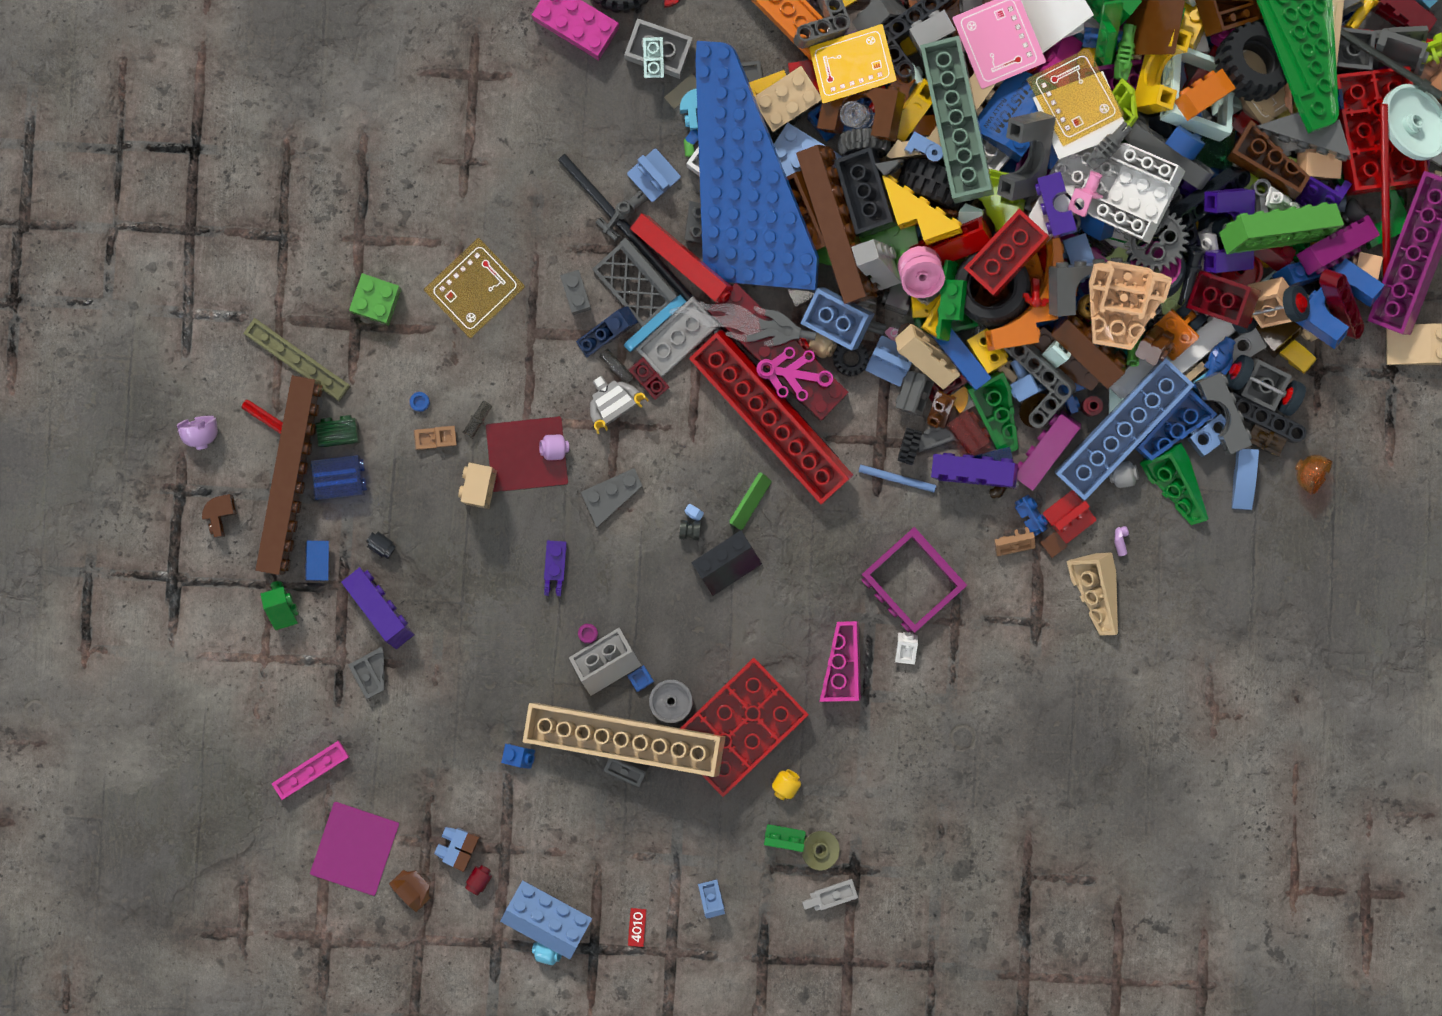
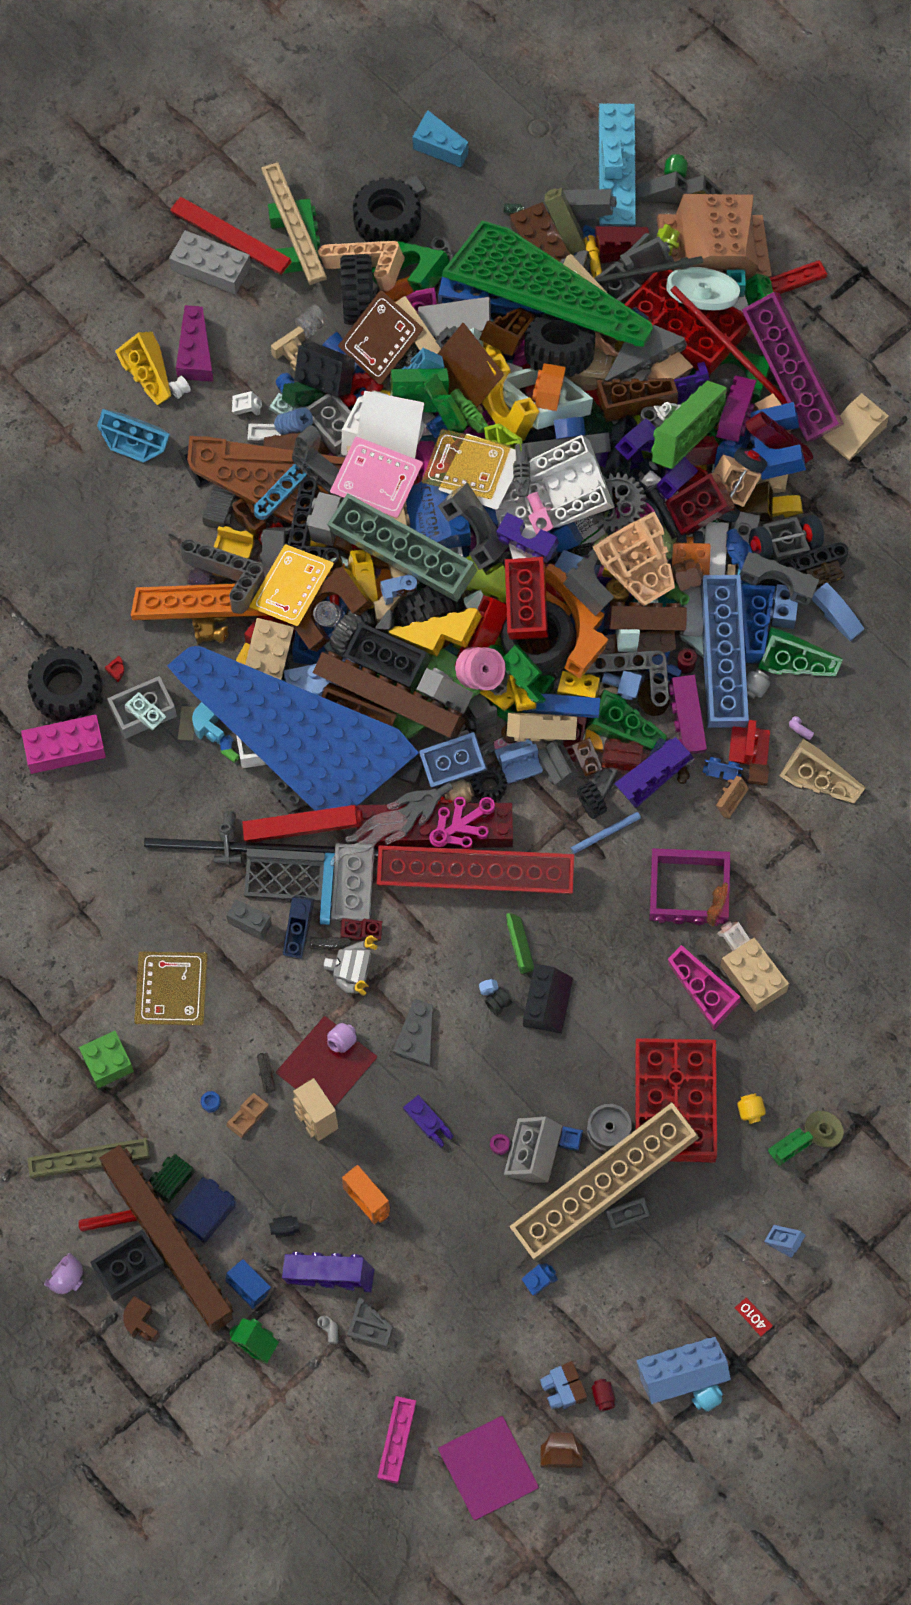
camera: 45 degrees left, 20 degrees down
medium blue bracket [627,149,681,202] -> none
light grey hinge [802,879,858,911] -> none
red piece [1023,278,1049,308] -> none
clear orange cylinder [1295,454,1333,494] -> none
none -> black brick [90,1229,166,1302]
none -> pearl gold animal [192,617,229,645]
none -> light grey arm [317,1316,338,1344]
none -> orange window [342,1165,390,1225]
none -> clear orange slope [706,882,728,927]
none -> tan brick [721,938,789,1012]

